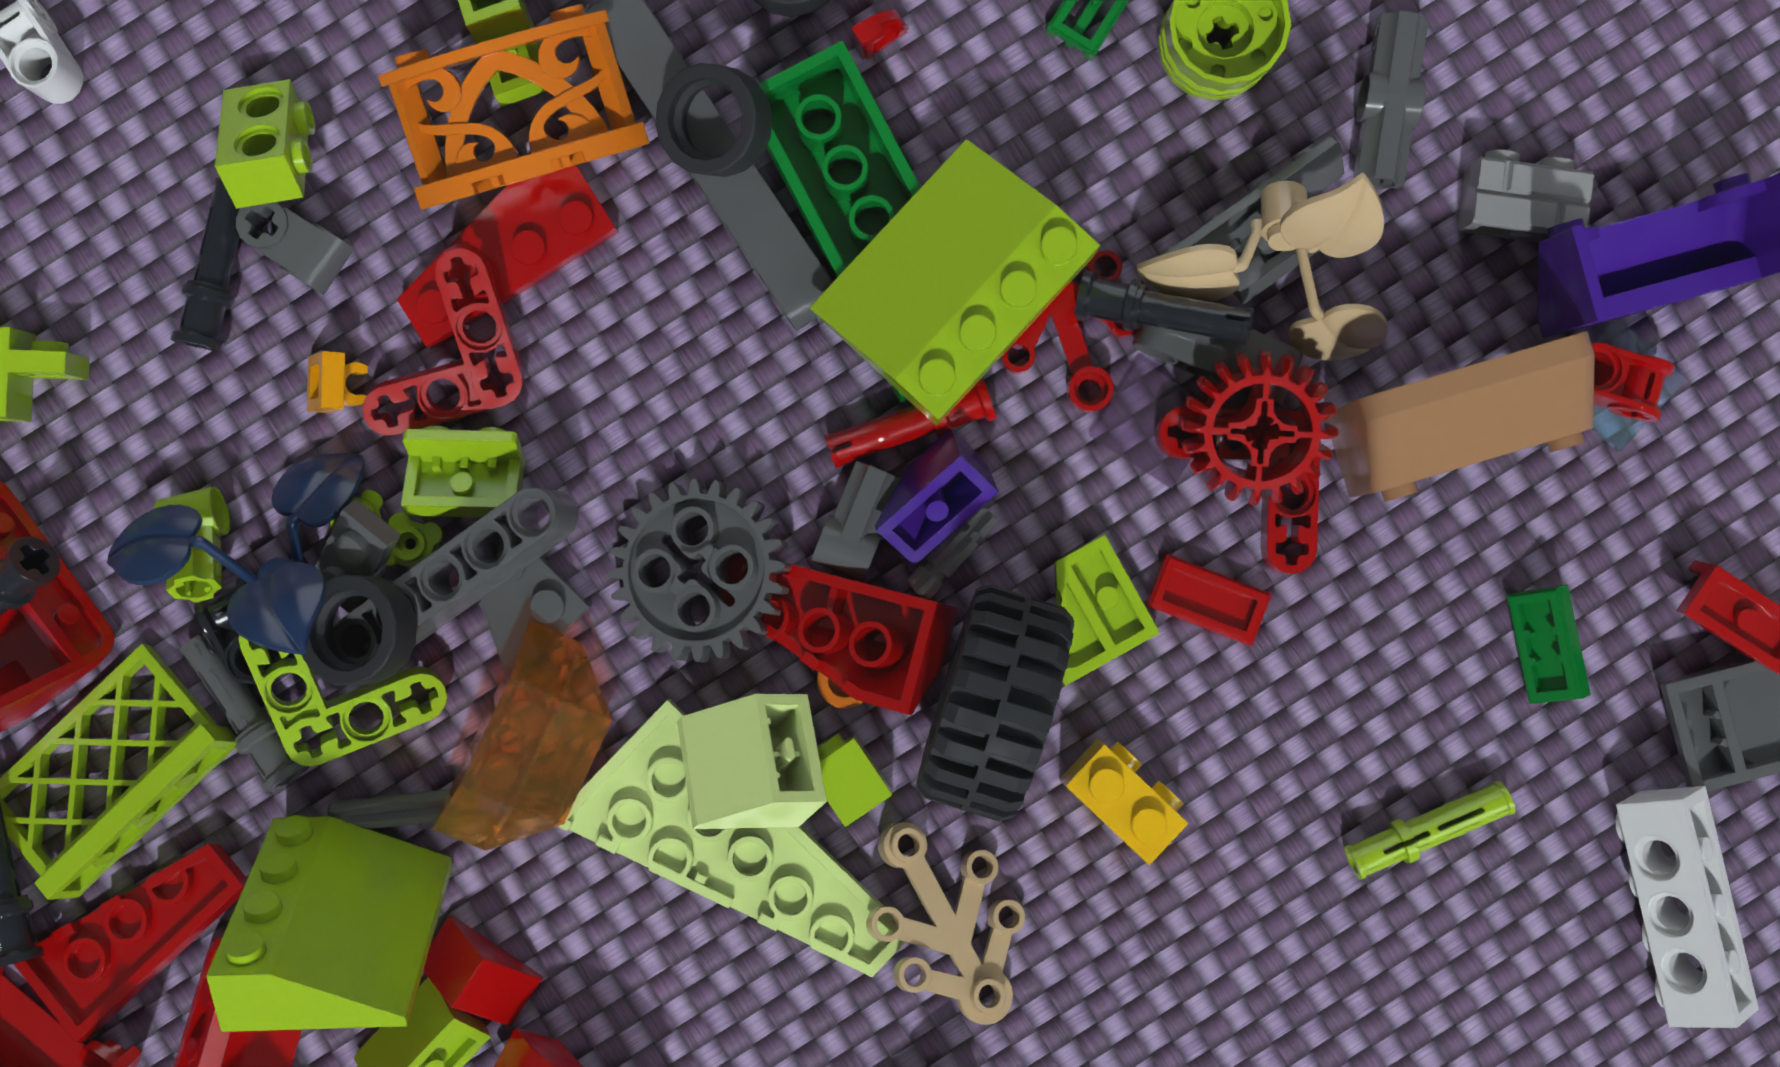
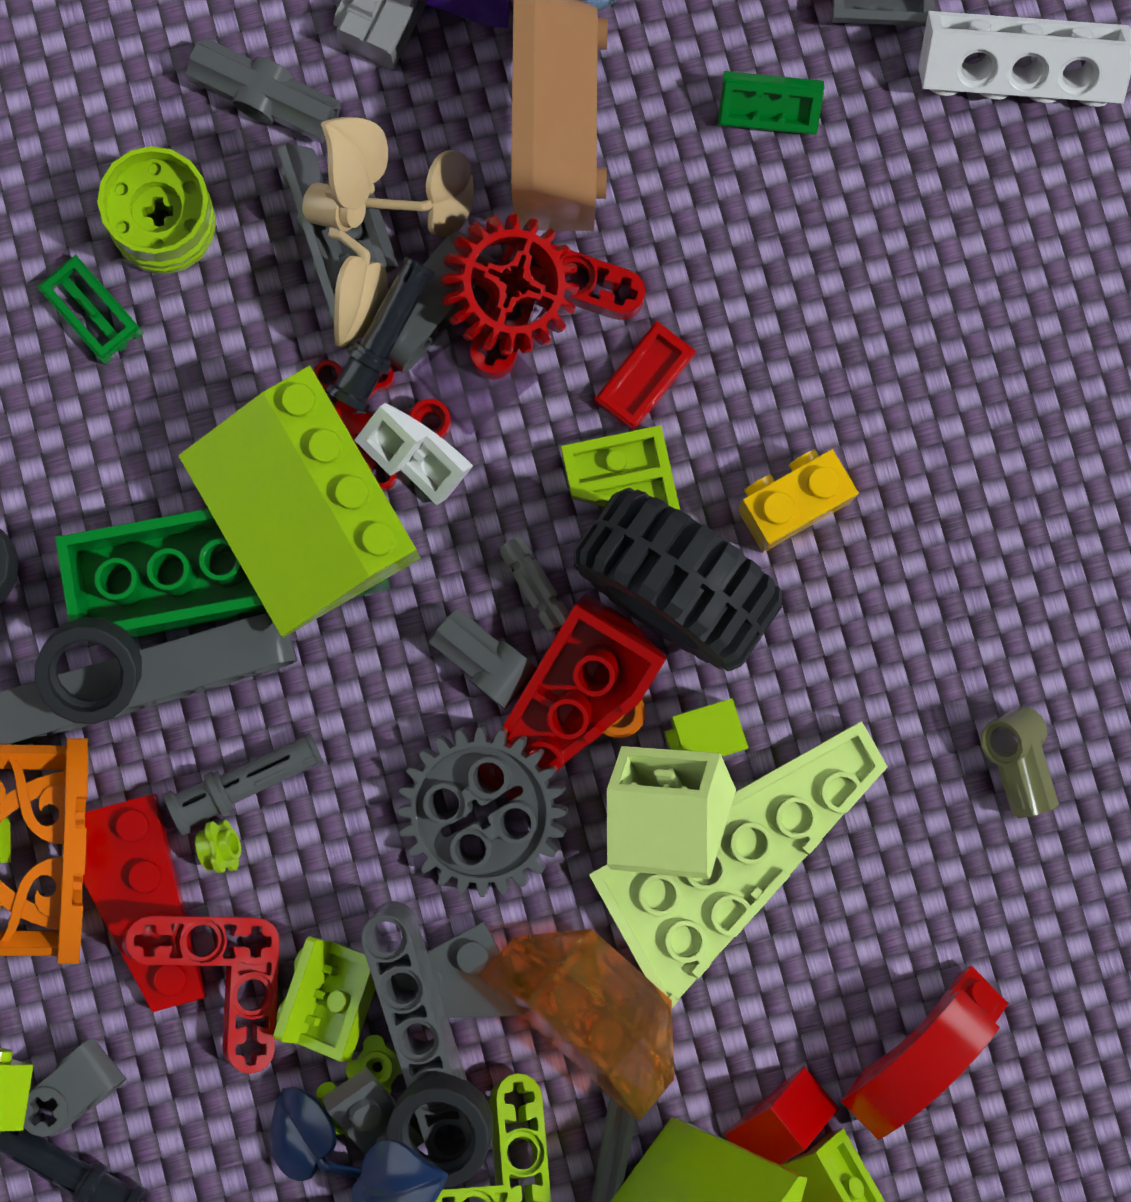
camera: 75 degrees left, 5 degrees down
light orange tile [307,351,368,413] -> none
red pin [824,377,997,469] -> none
red tile [851,9,909,60] -> none
tan plant [866,822,1025,1025] -> none
dark purple slope [875,428,998,565] -> none
lime pin [1344,781,1516,880] -> none
none -> dark grey pin [163,733,324,836]
none -> lime plate [195,820,241,873]
none -> white slope [354,403,473,505]

